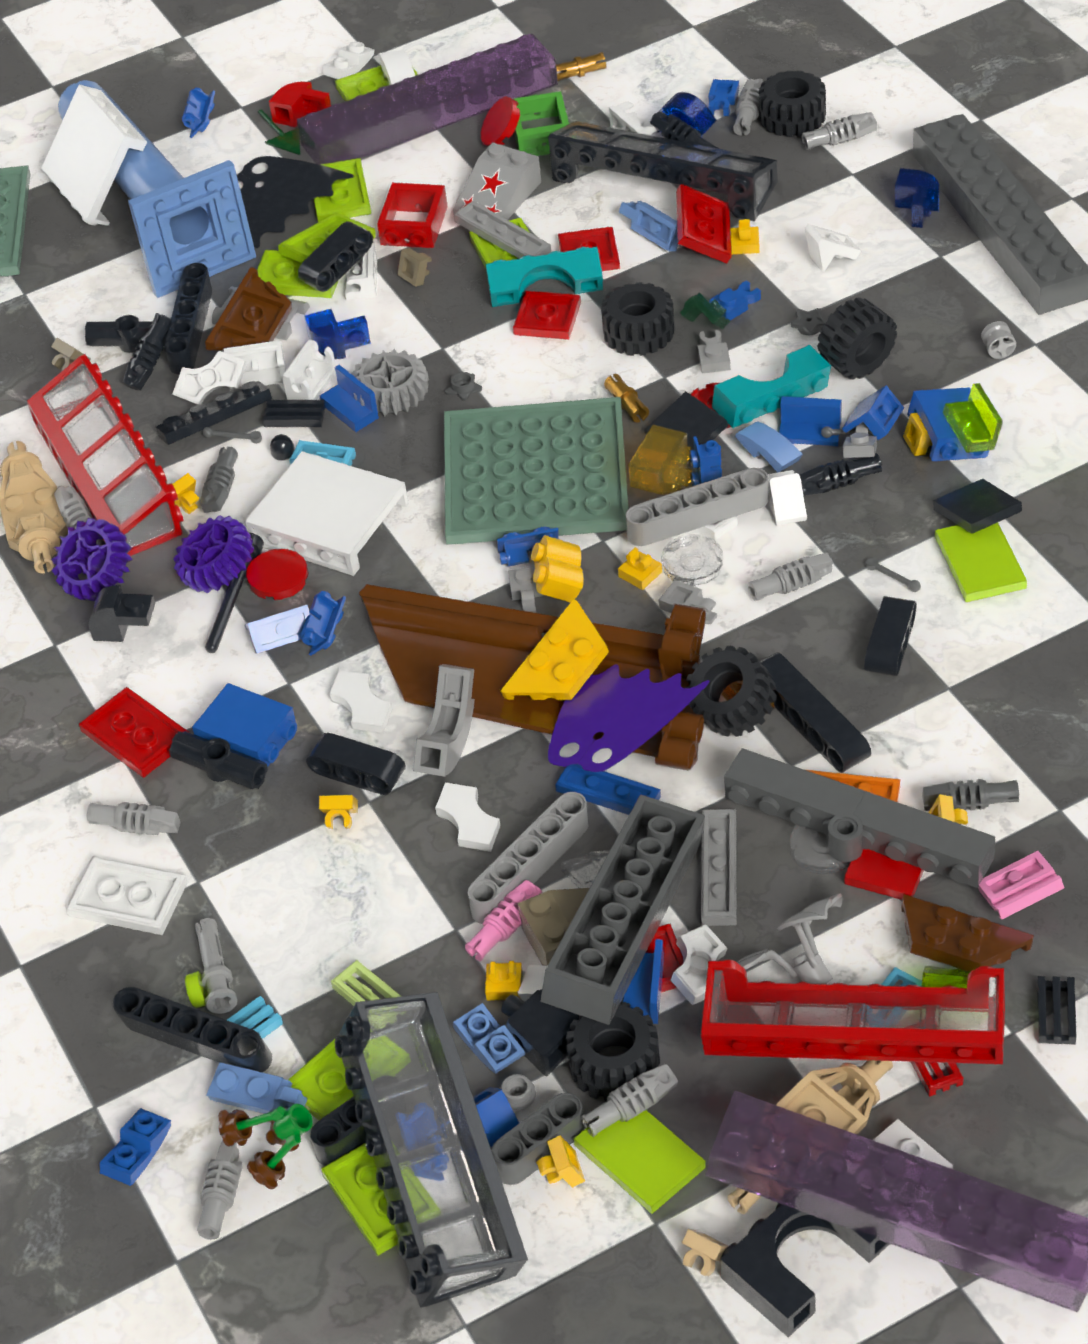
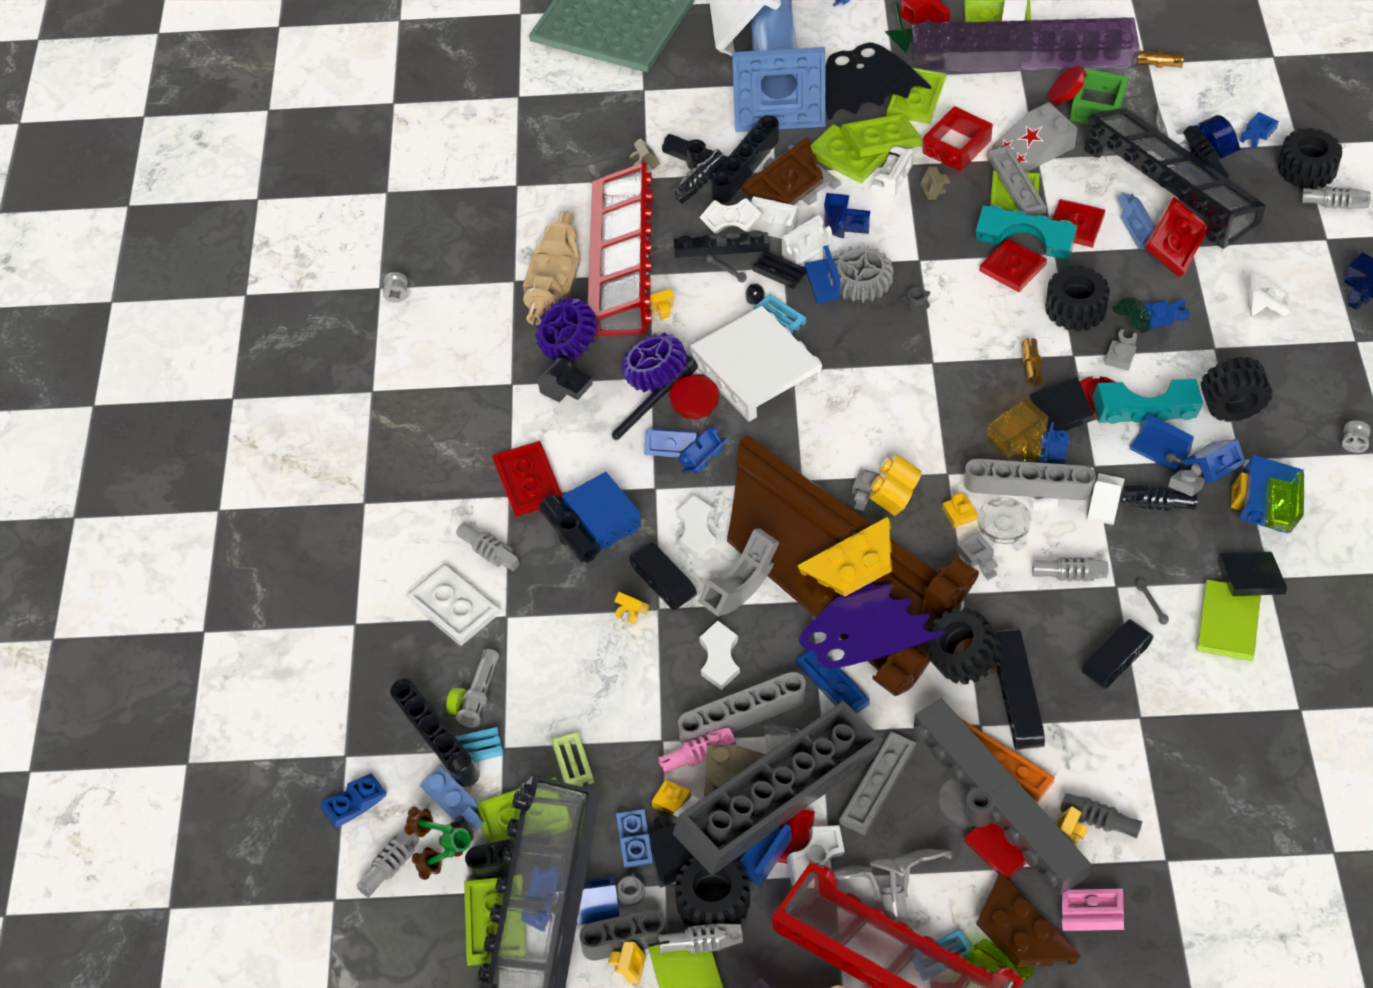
camera: 25 degrees right, 5 degrees up
light grey hinge [54,486,103,546] -> none
dark grey hinge [200,447,238,513] -> none
black beam [298,221,373,292] -> none
sand green plate [444,397,629,545] -> none
blue hinge [497,527,559,567] -> none
yellow tile [731,219,760,255] -> none
light grey hinge [733,79,763,136] -> none
medium blue slope [735,421,803,473] -> none
dark grey plate [791,308,827,335] -> none

